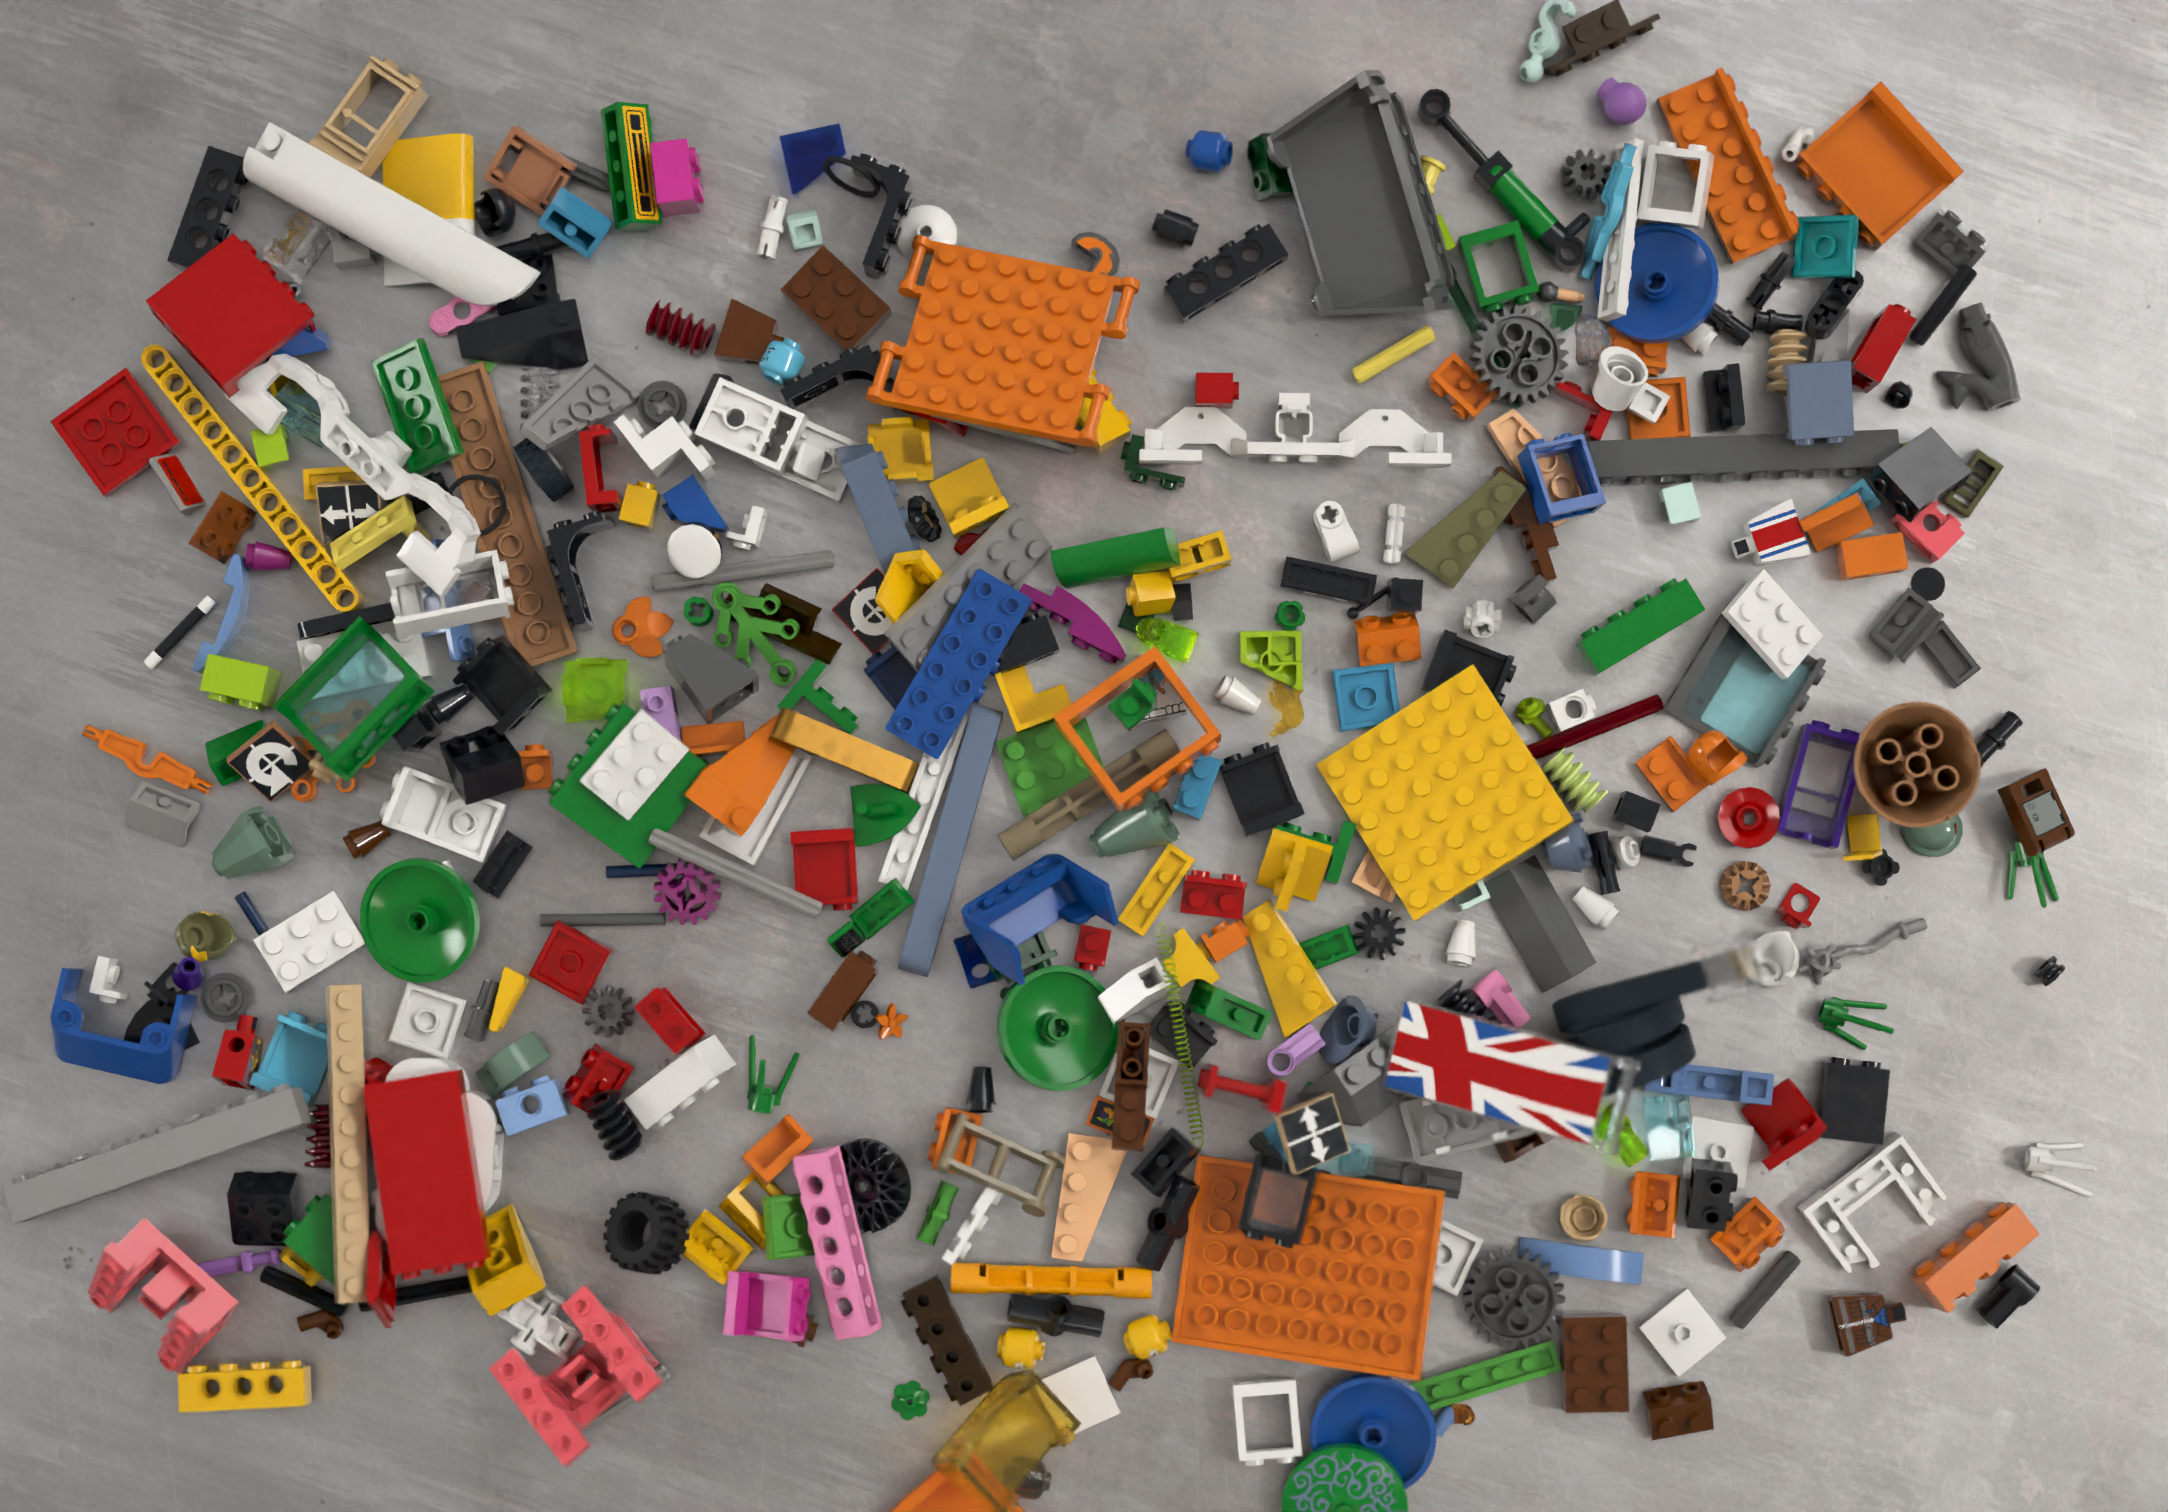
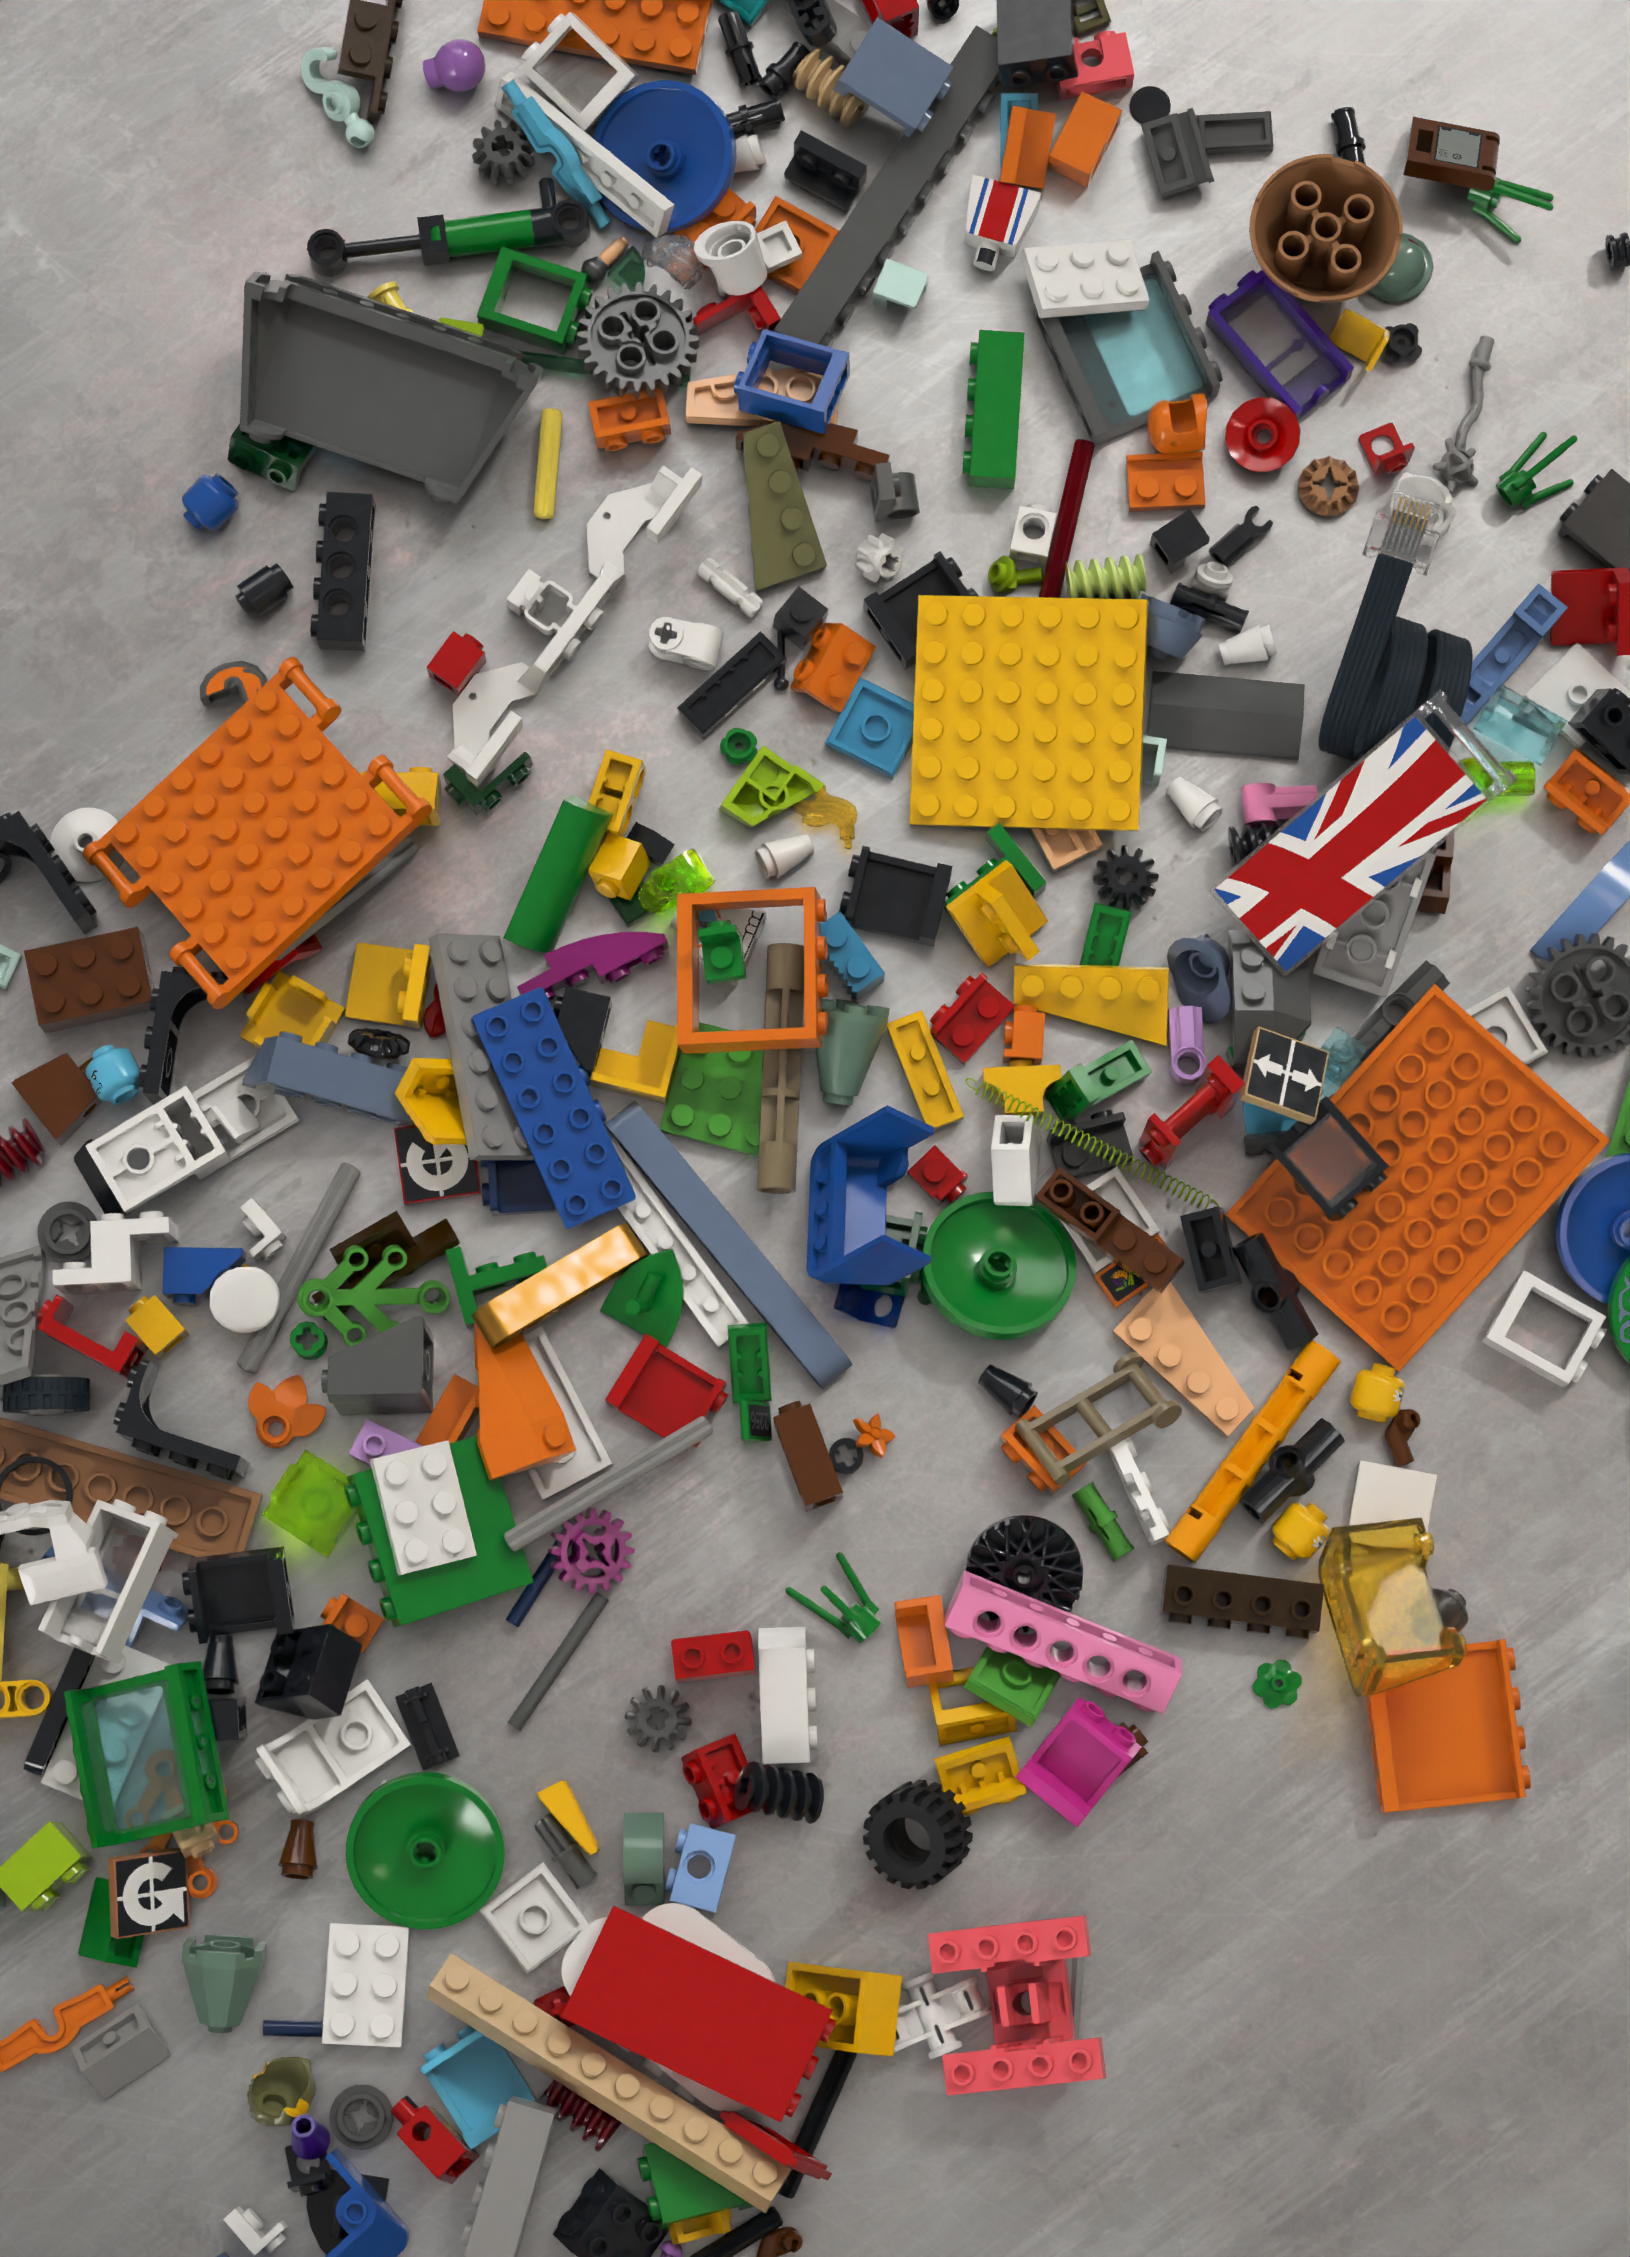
camera: 55 degrees left, 5 degrees down
red tile [529,920,613,1005] -> none
tan hair [1559,1195,1608,1242] -> none

